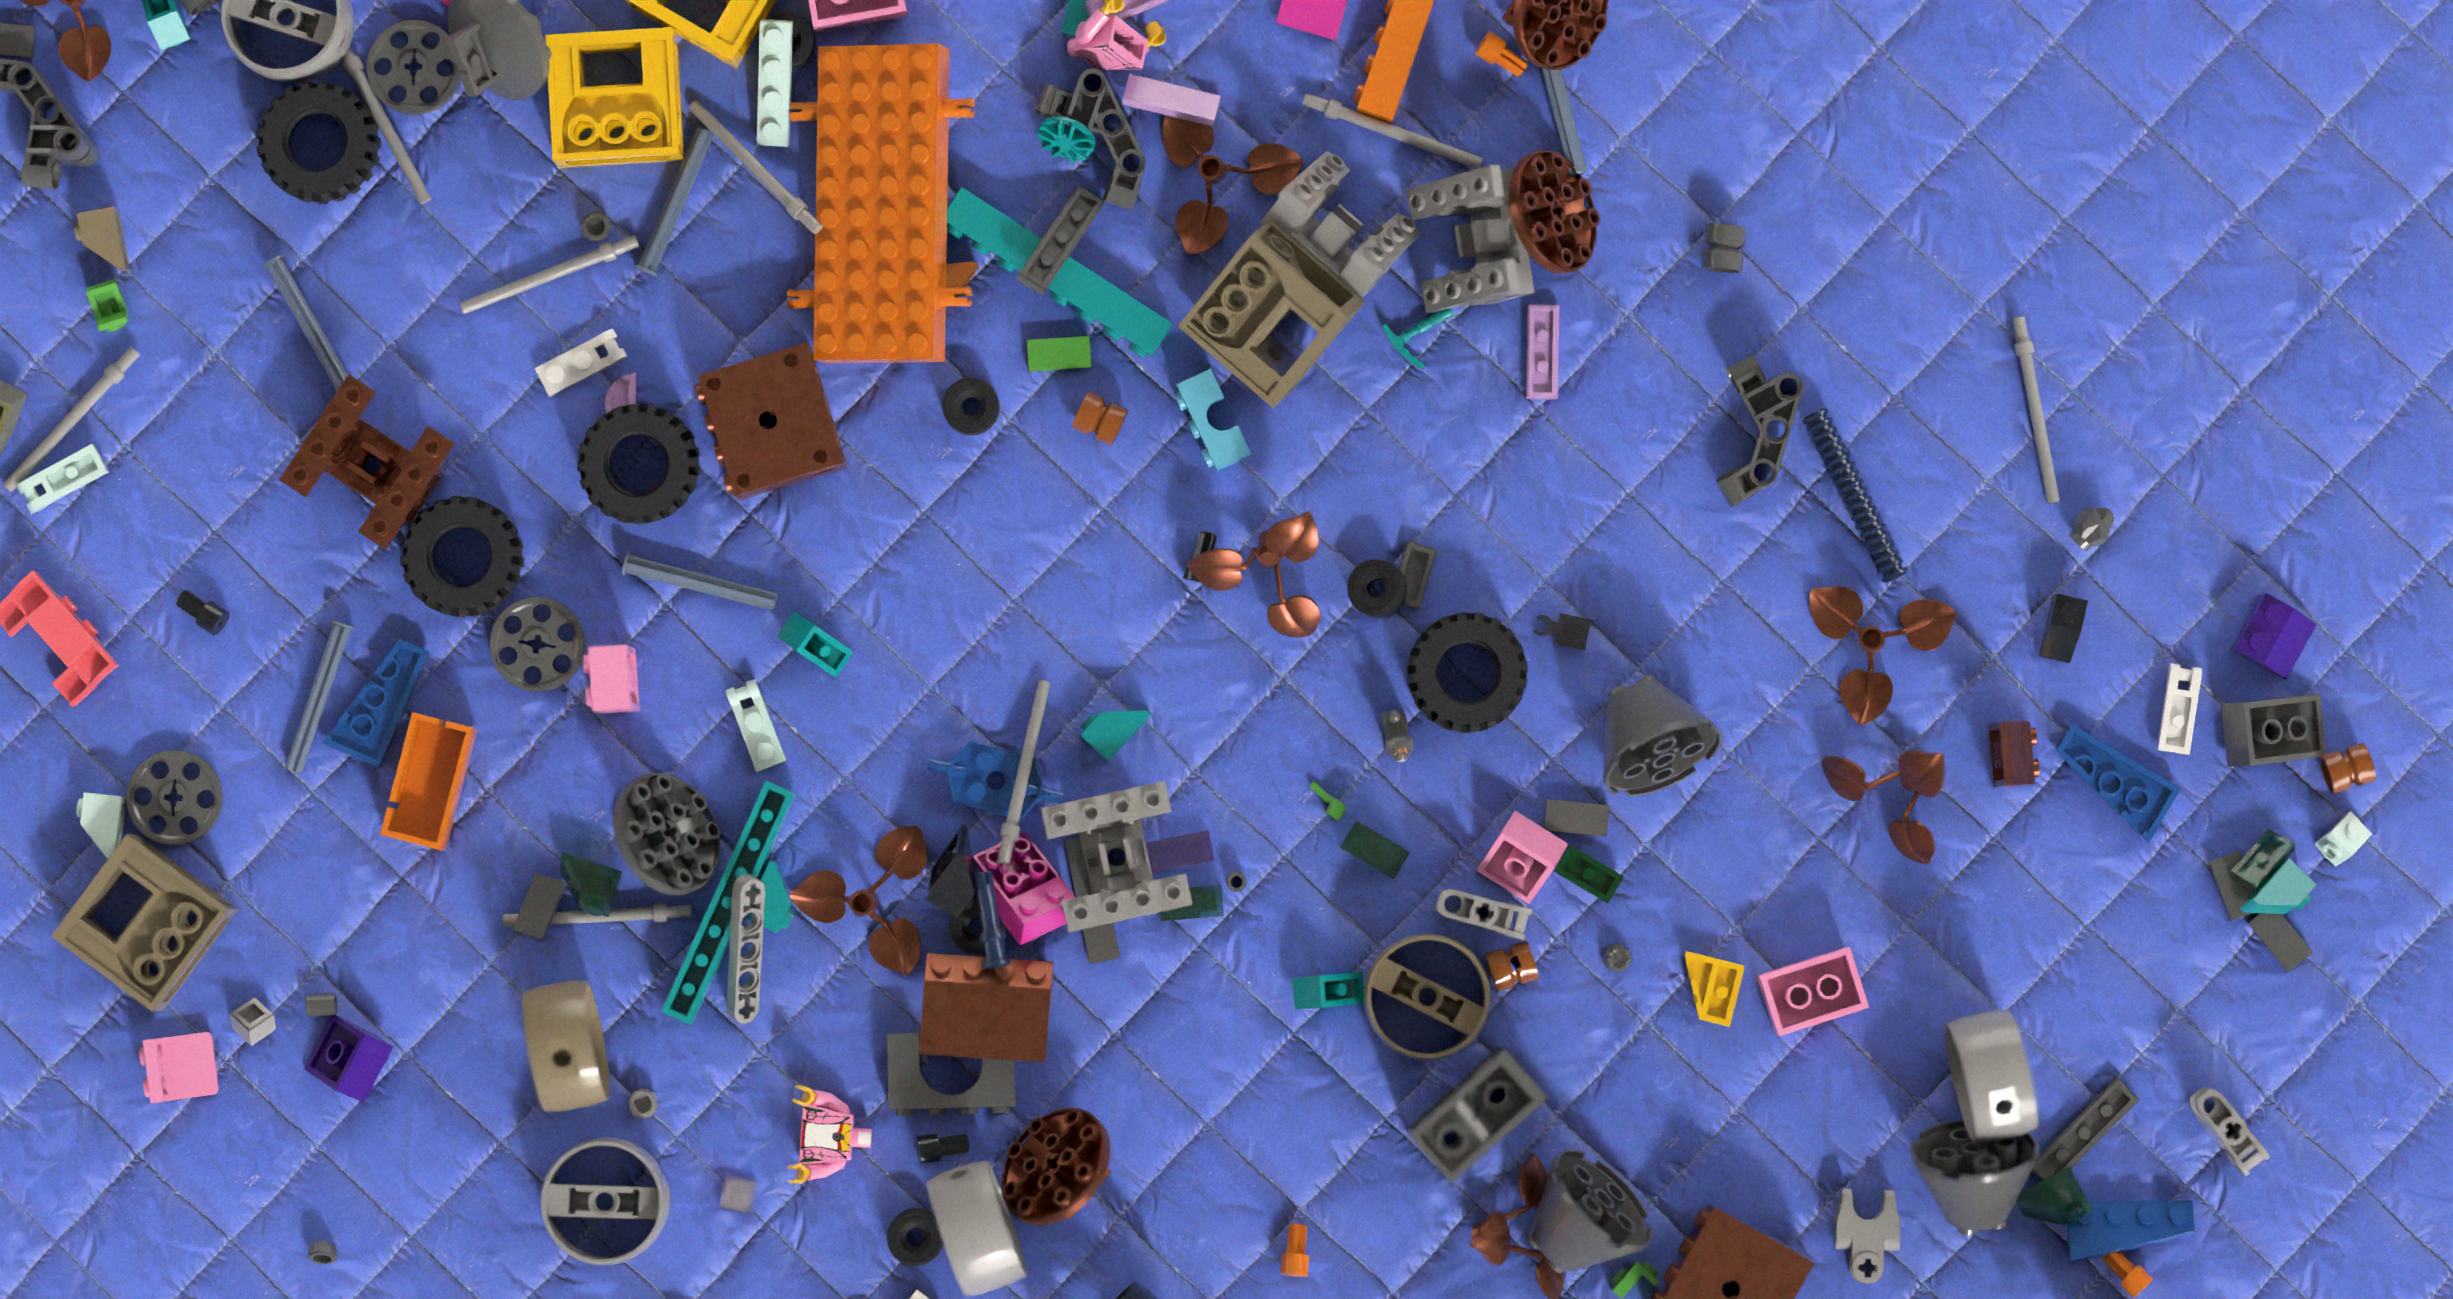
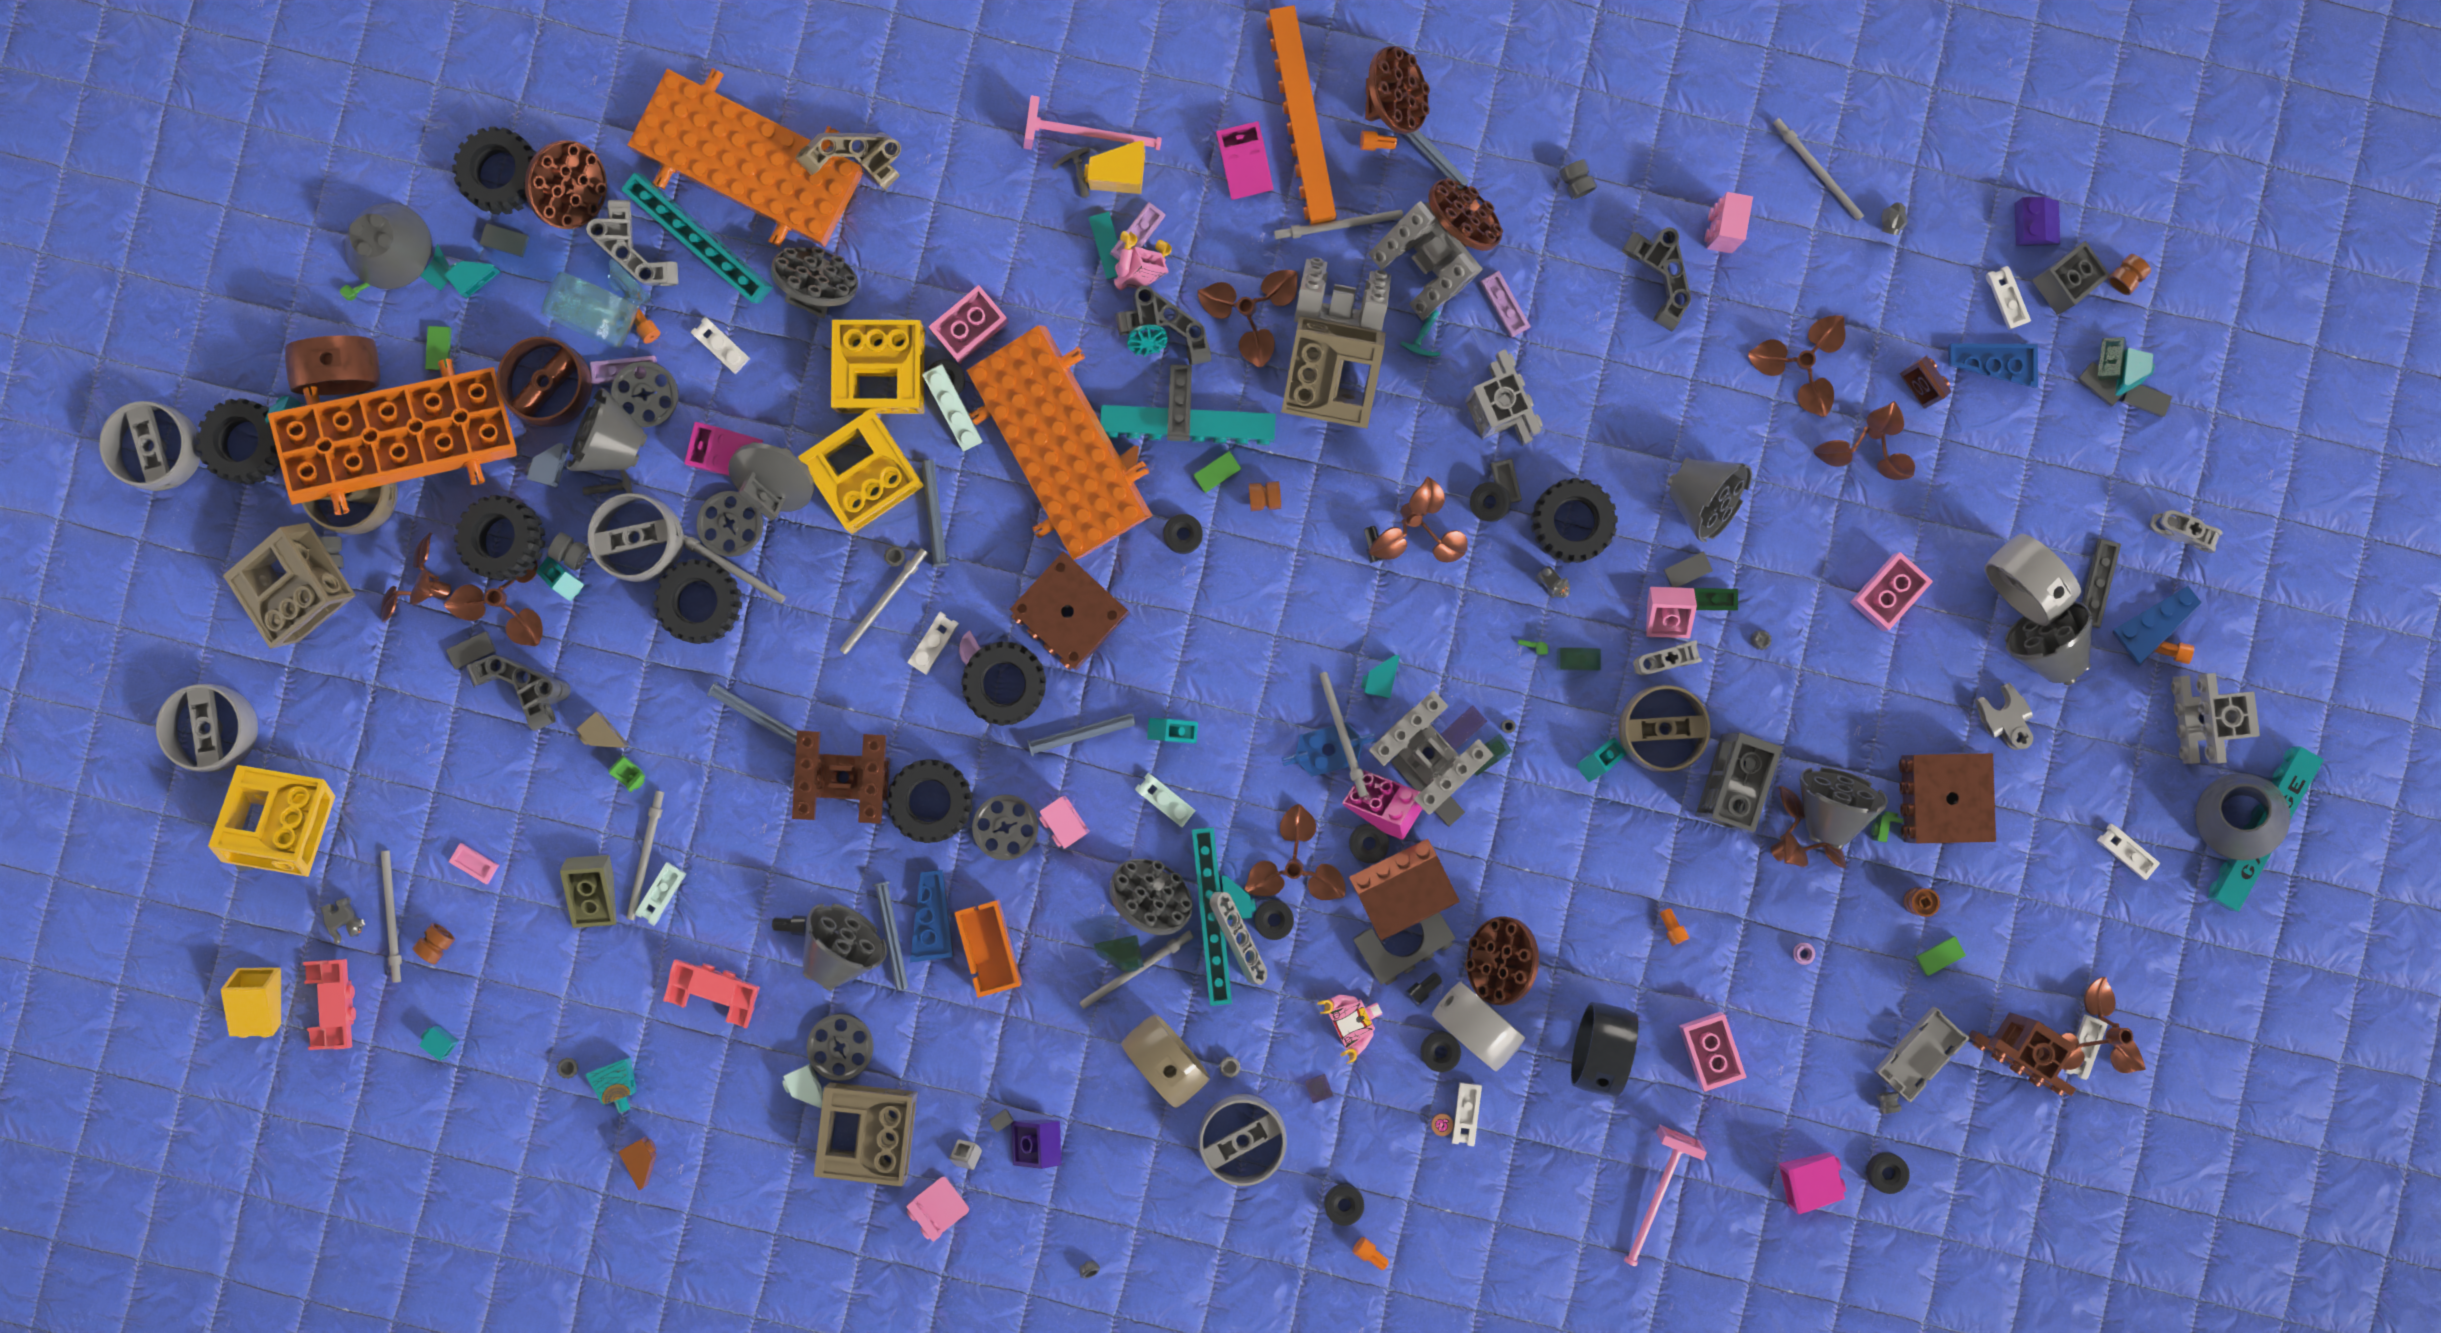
camera: 30 degrees left, 0 degrees up
dark grey tile [512,873,566,942] -> none
light grey bar [689,100,823,234] -> none
black slope [925,824,976,918] -> none
dark blue pin [972,871,1011,969] -> none
lavender tile [1122,74,1221,127] -> none
medium azure arch [1174,368,1251,472] -> none
dark orange wheel [1485,941,1539,992] -> none
clear smoke plate [1534,613,1591,650] -> none
yellow wing [1684,951,1745,1027] -> none
dark blue piece [1802,408,1908,583] -> none
slope [2016,1167,2092,1225] -> none
black slope [2039,593,2088,663] -> none
light aqua bracket [2315,811,2372,866] -> none
none -> dark grey cone [803,903,887,991]
none -> black tyre [1254,900,1294,940]
none -> light grey piece [1465,349,1543,446]
none -> bright pink brick [1704,192,1753,253]

